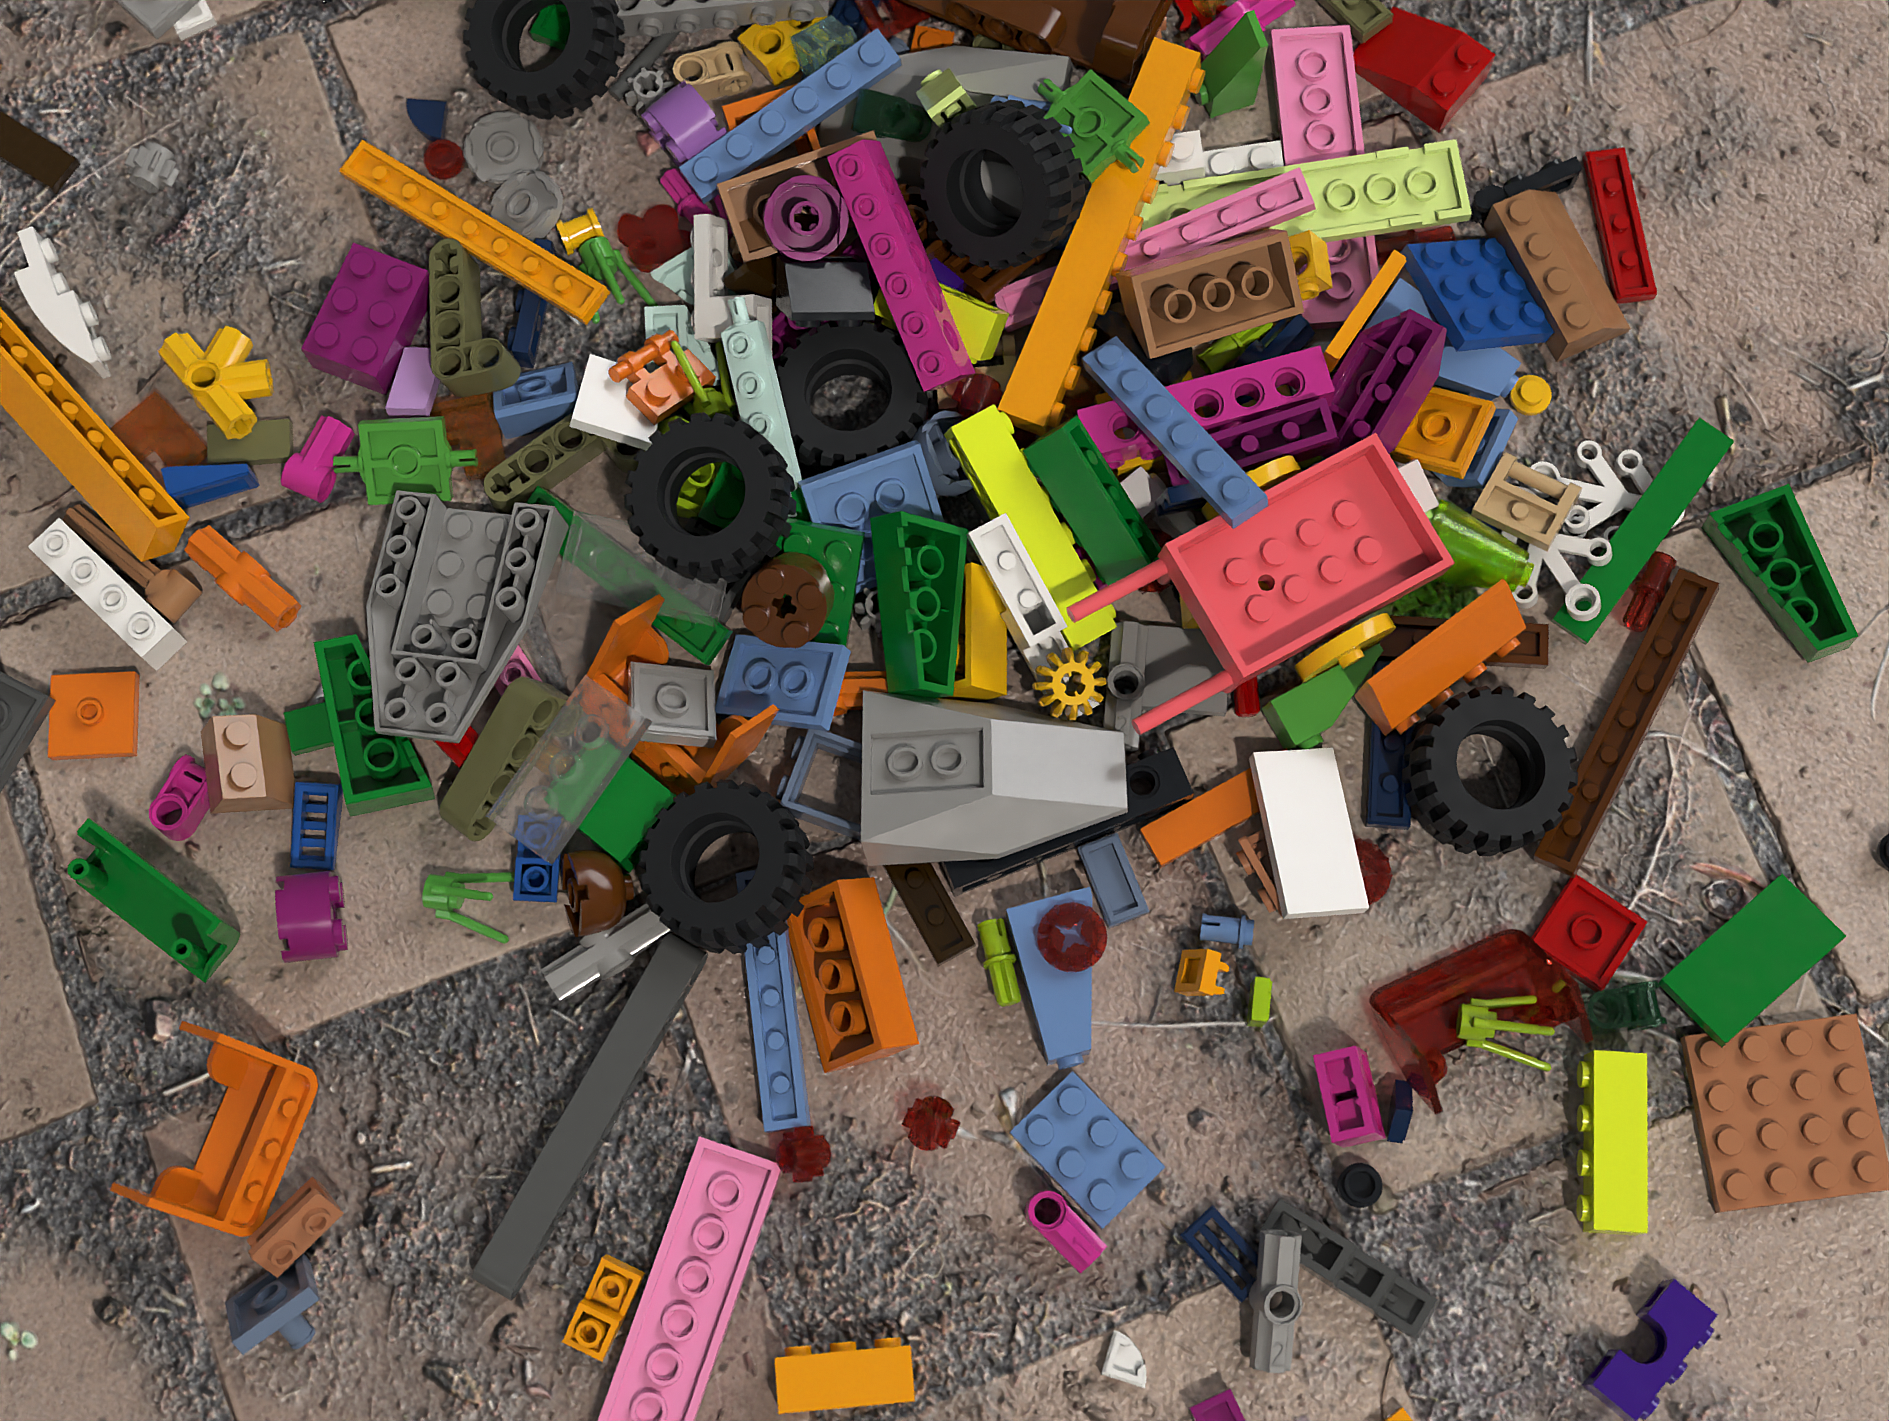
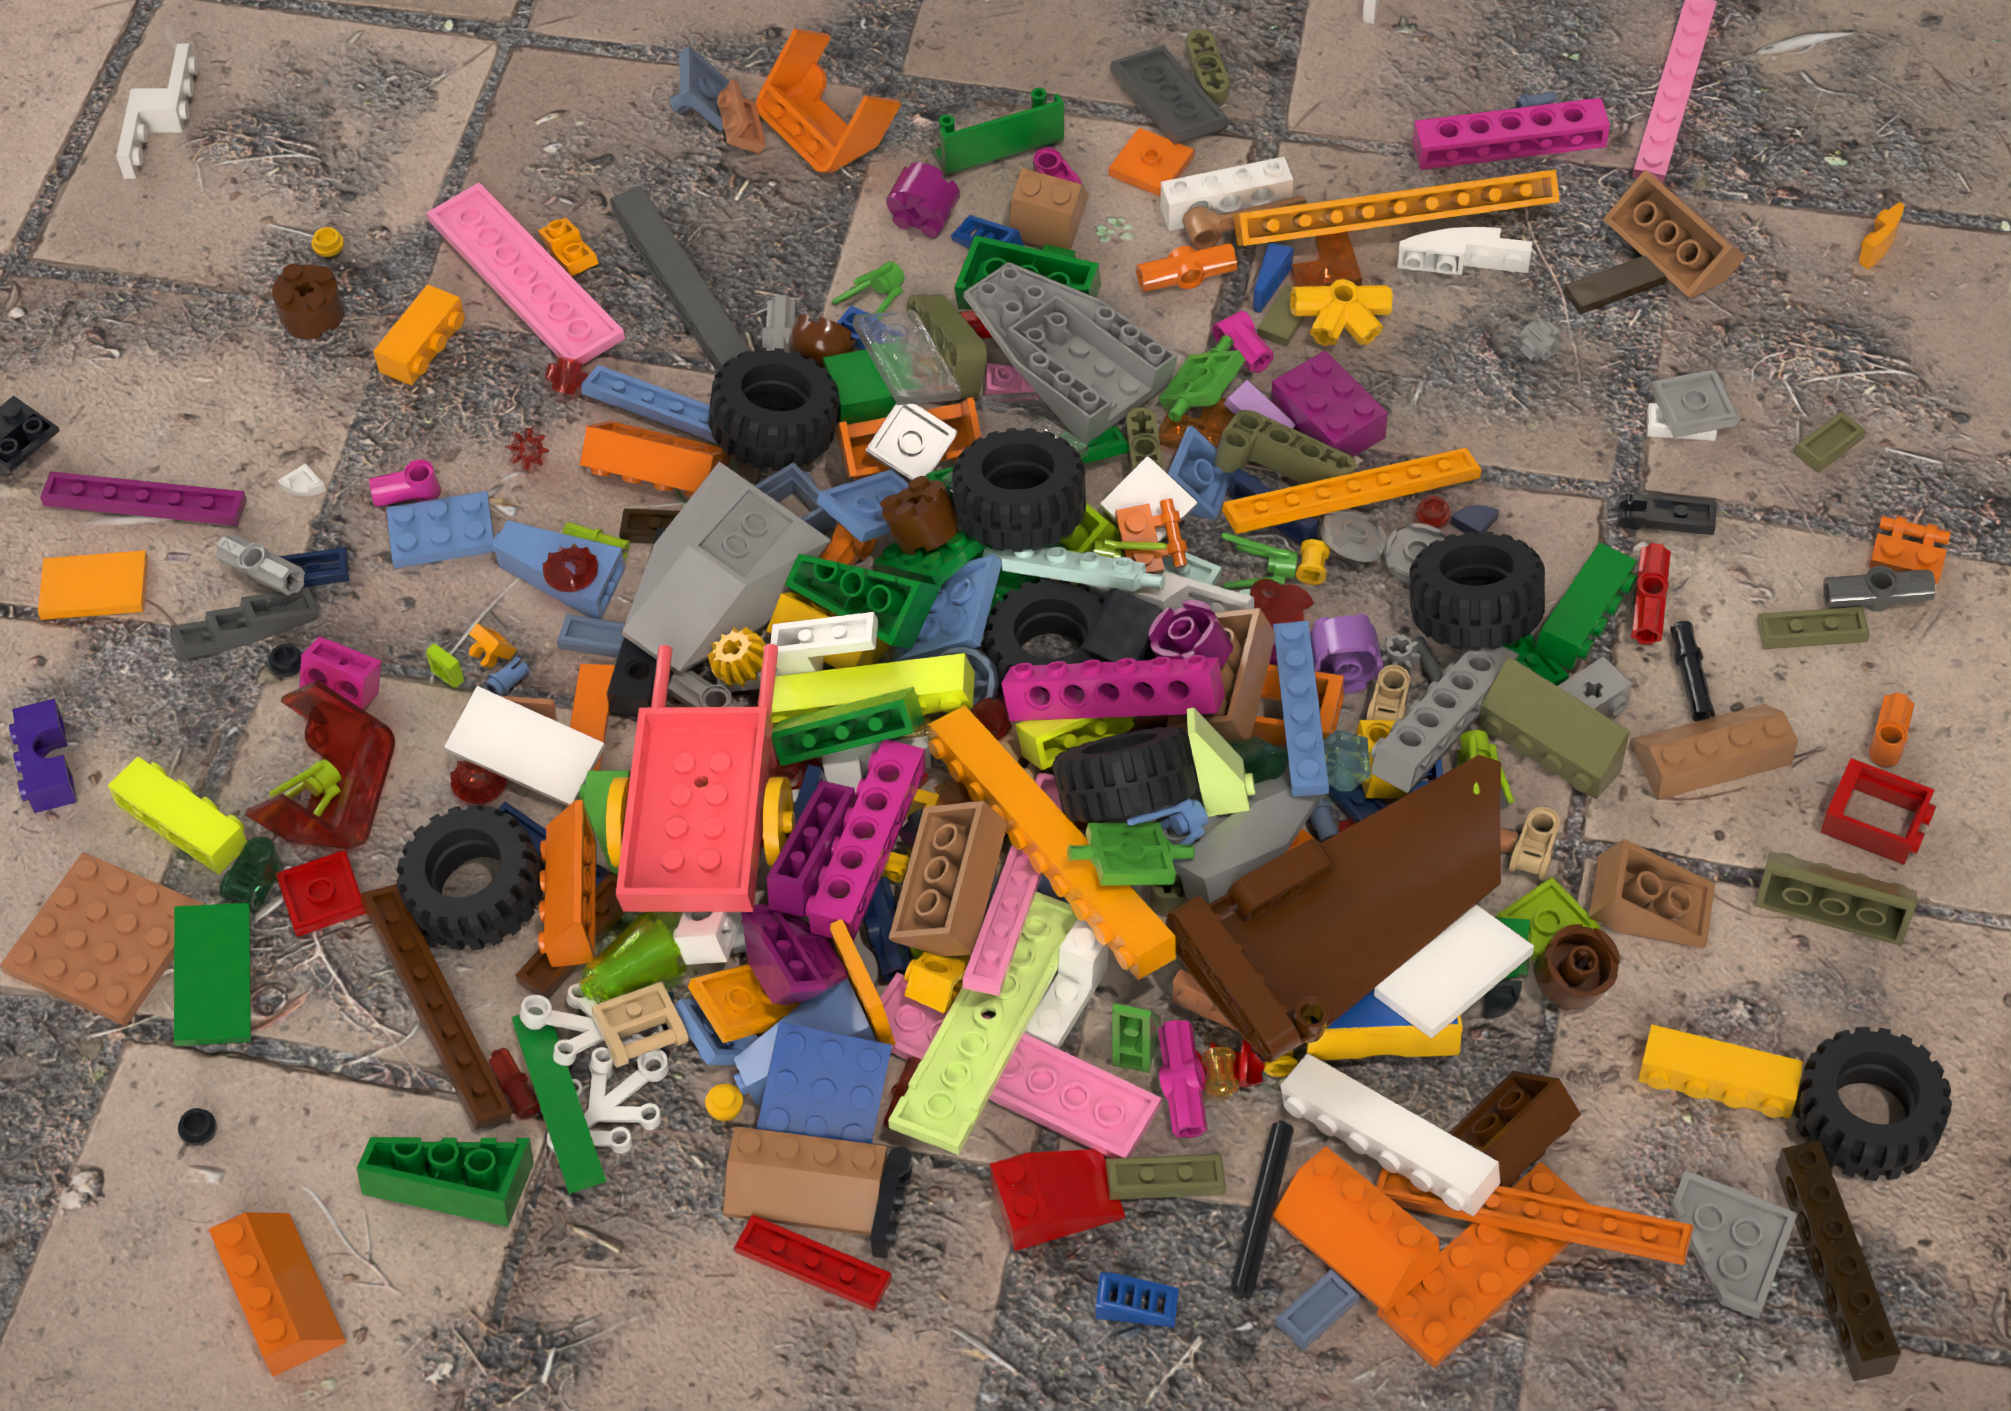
camera: 125 degrees right, 20 degrees down
medium blue plate [1082,336,1269,529] -> none

